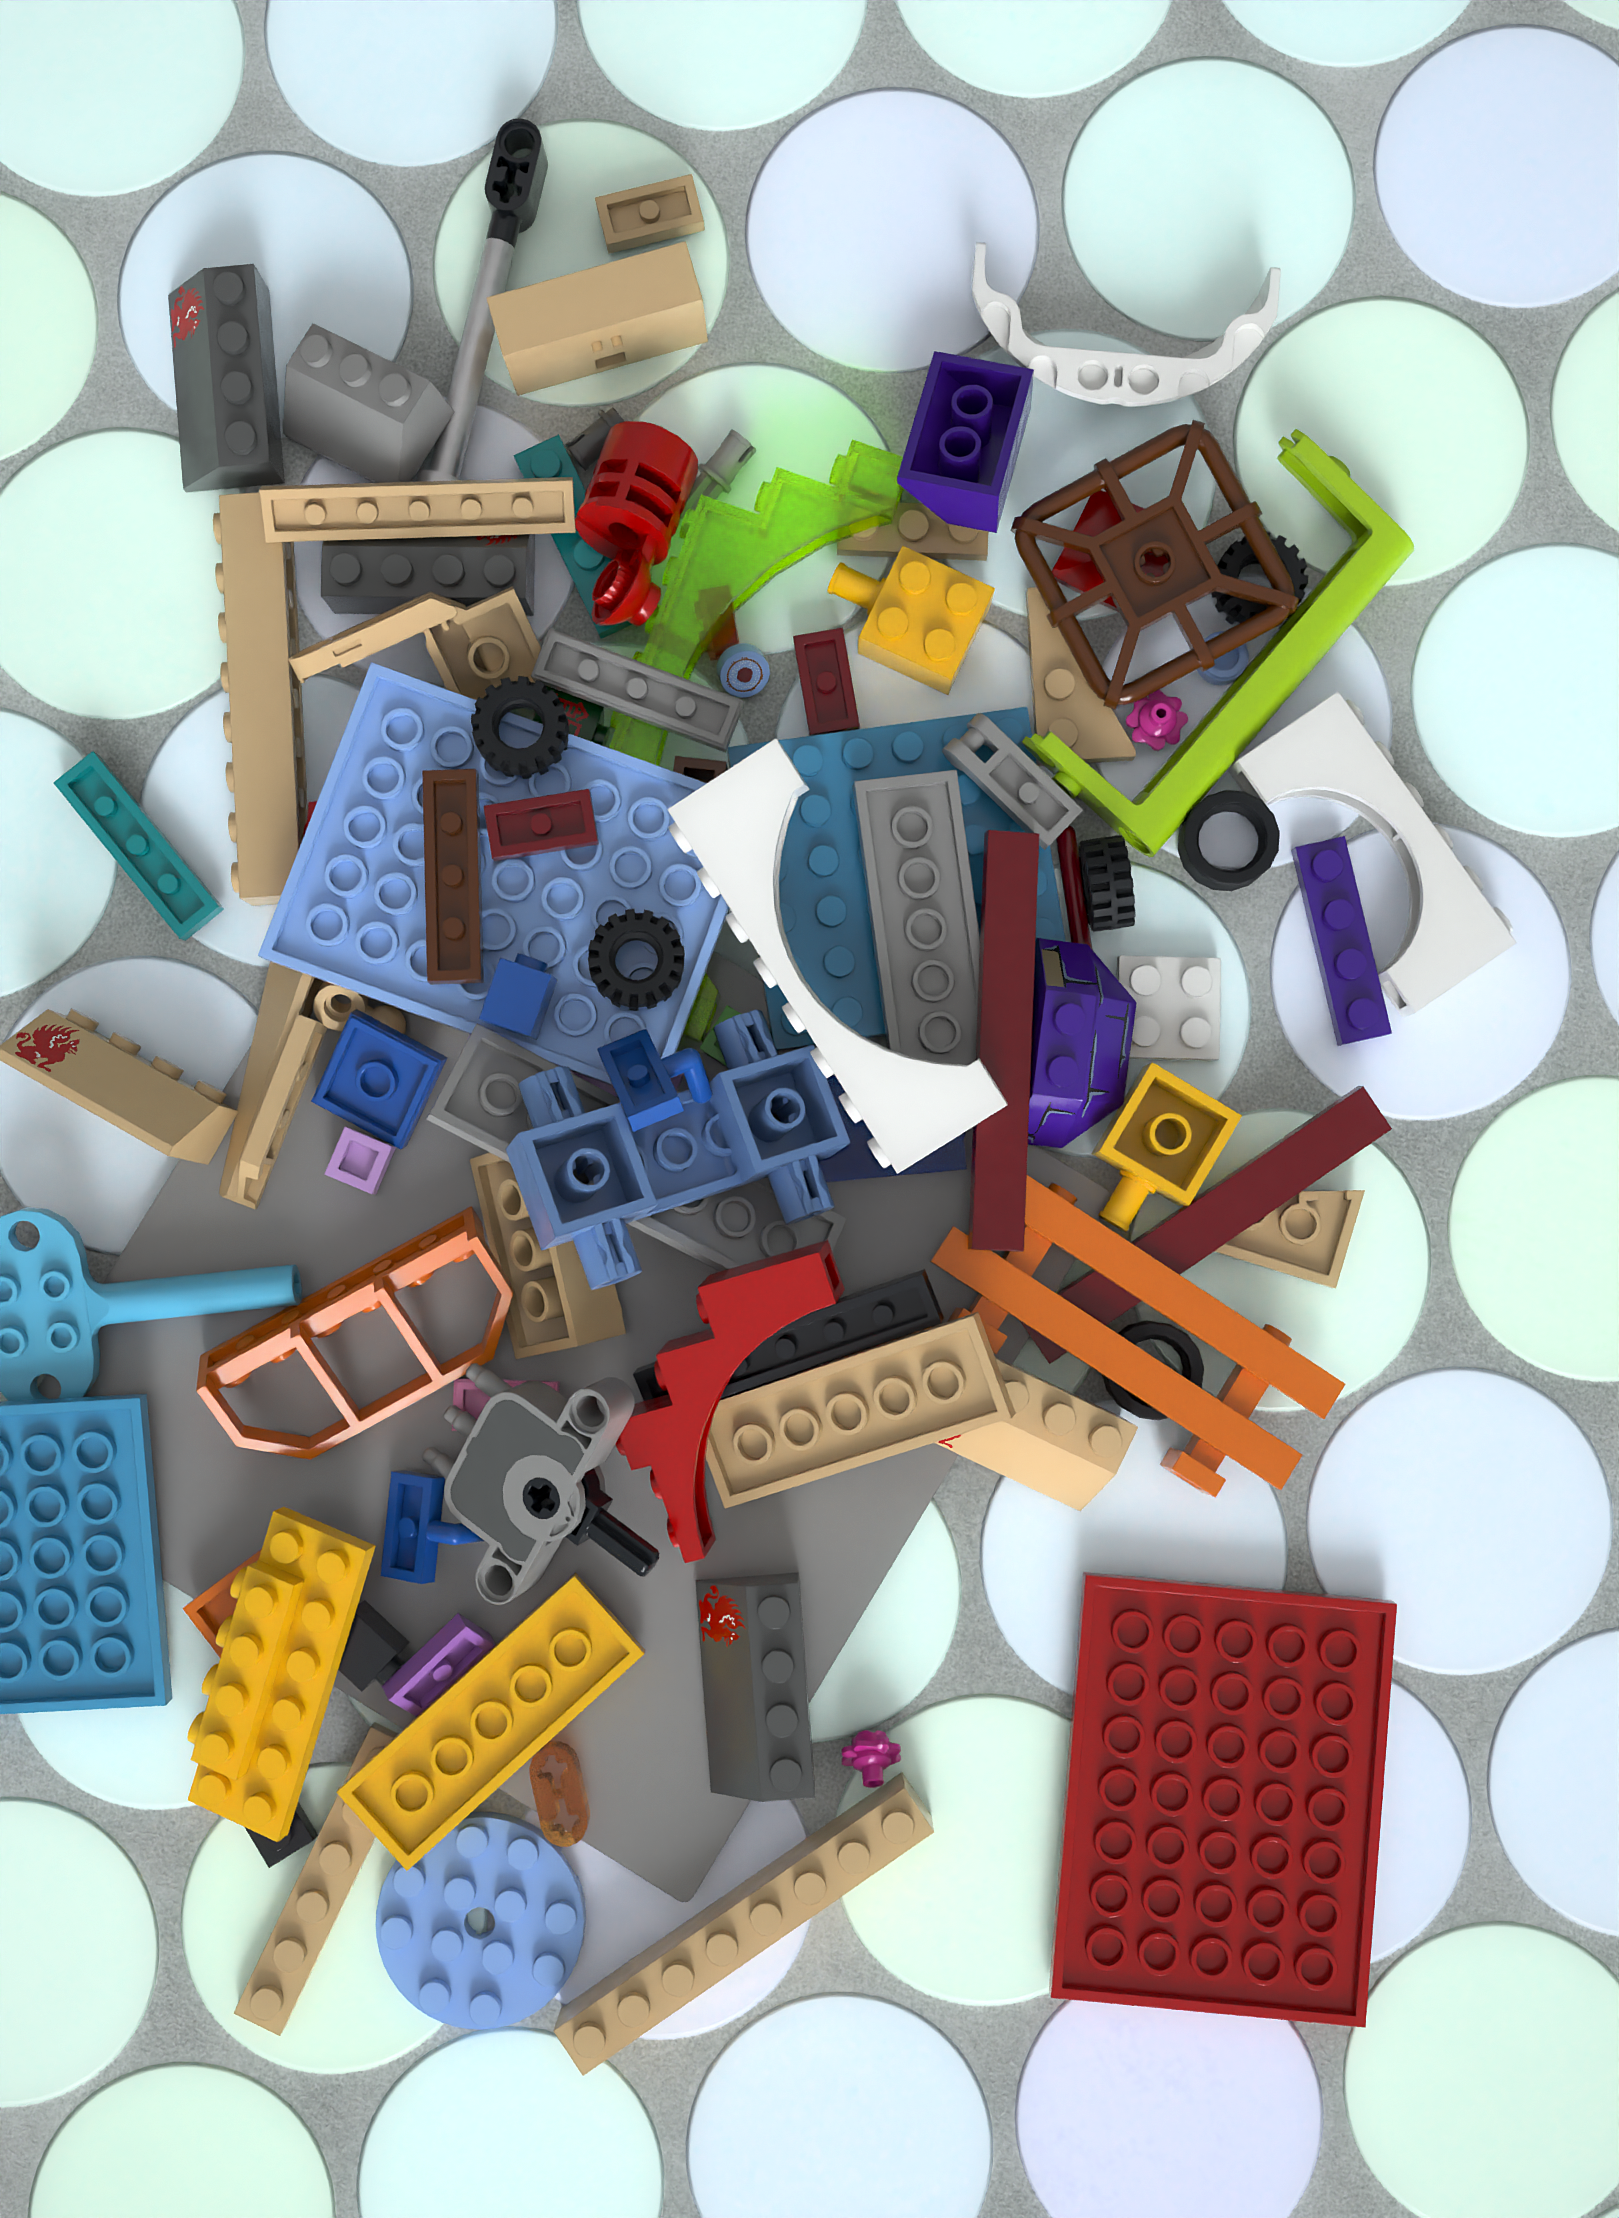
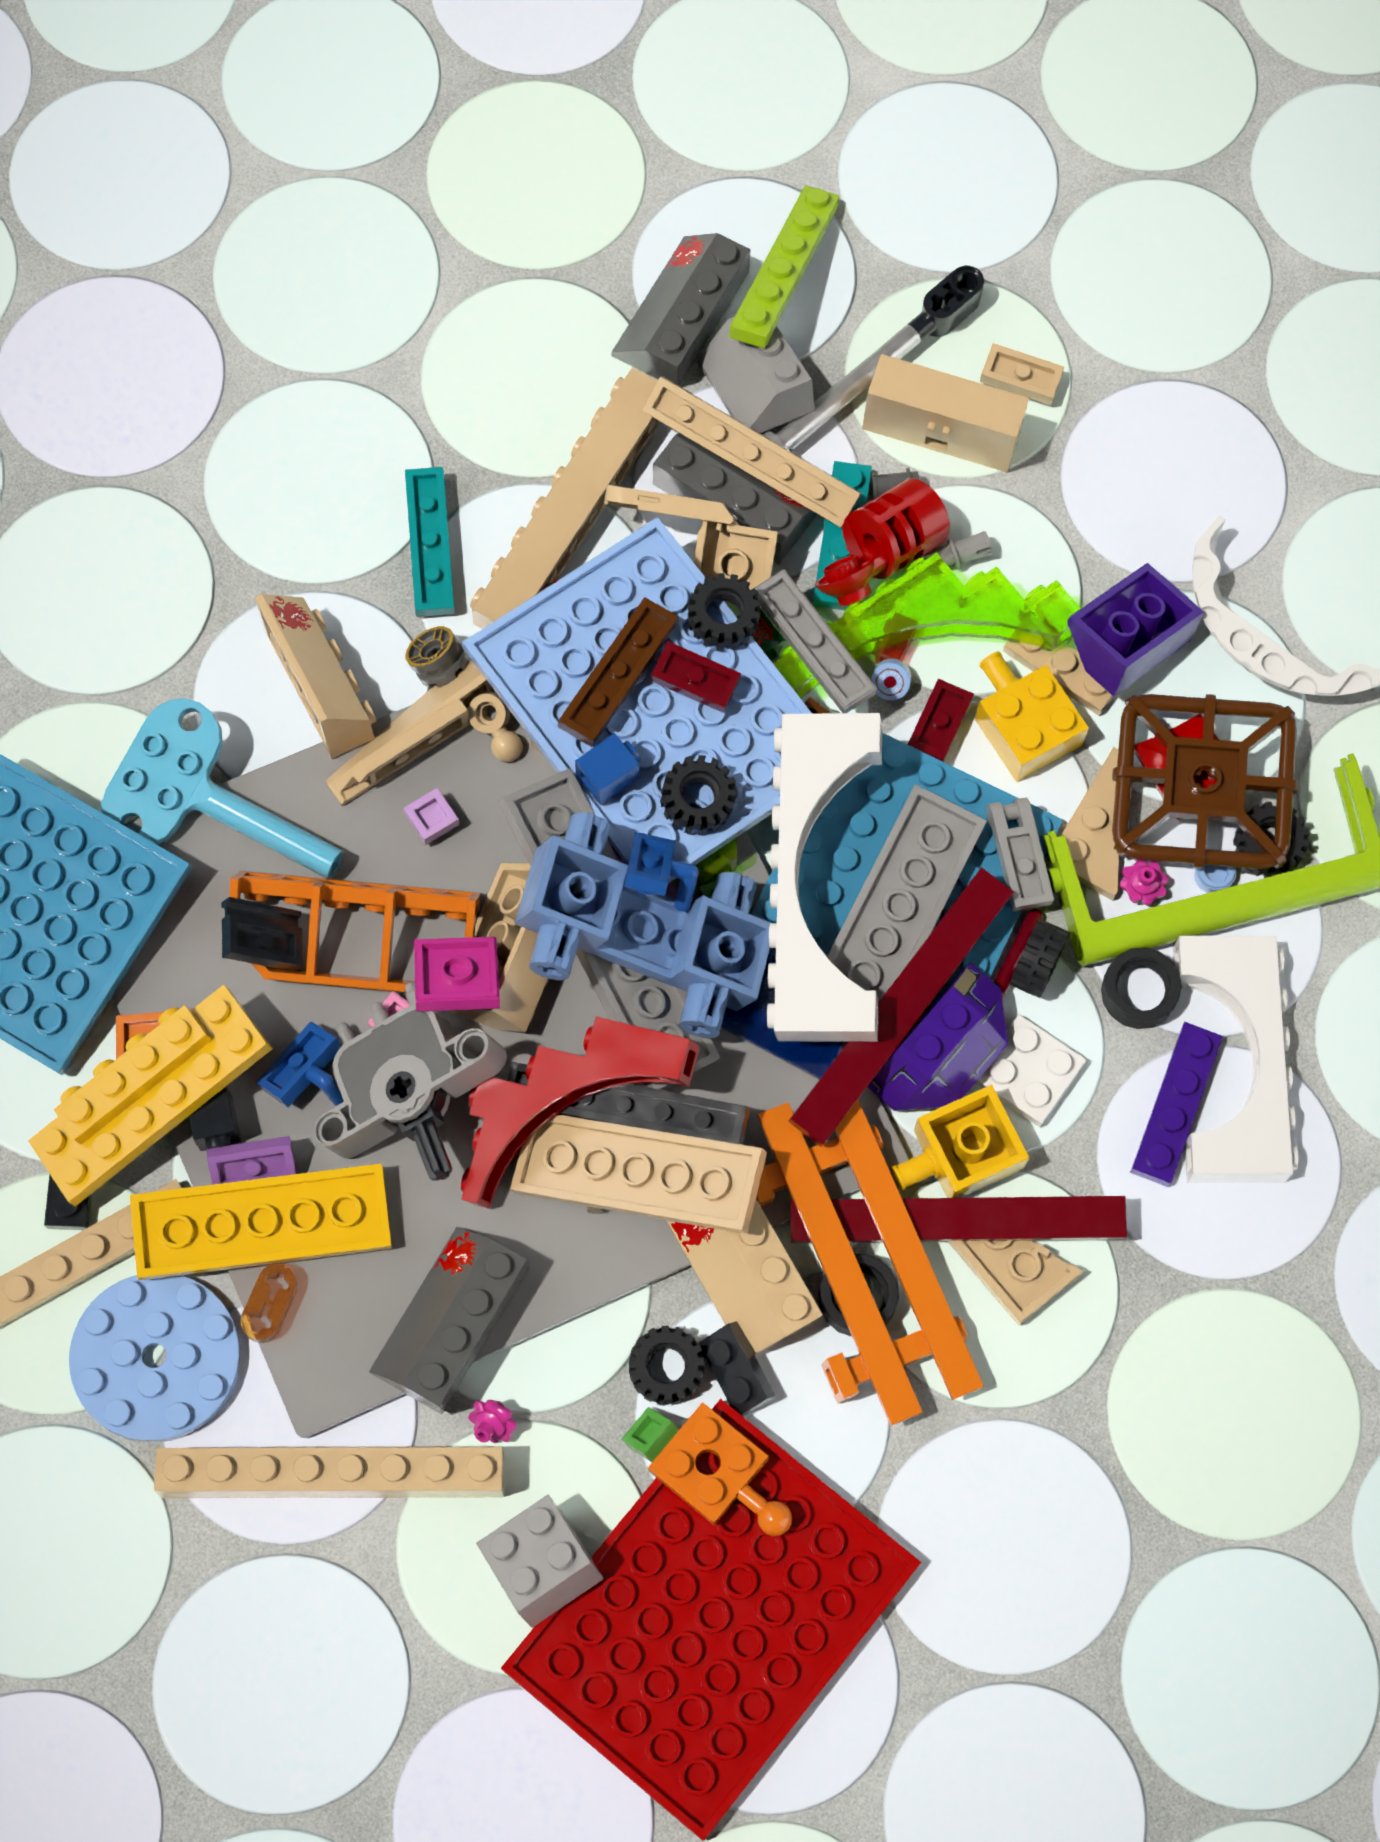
camera: 25 degrees right, 15 degrees down
blue tile [311,1009,448,1149] -> none
none -> black plate [221,897,303,971]
none -> dark grey wheel [405,626,468,688]
none -> dark pink plate [414,937,500,1012]
none -> light grey brick [476,1494,604,1628]
none -> bright green plate [621,1407,680,1462]
none -> black tyre [629,1325,705,1406]
none -> orange plate [648,1402,792,1536]
none -> black plate [698,1321,776,1416]
none -> lime plate [729,185,840,348]

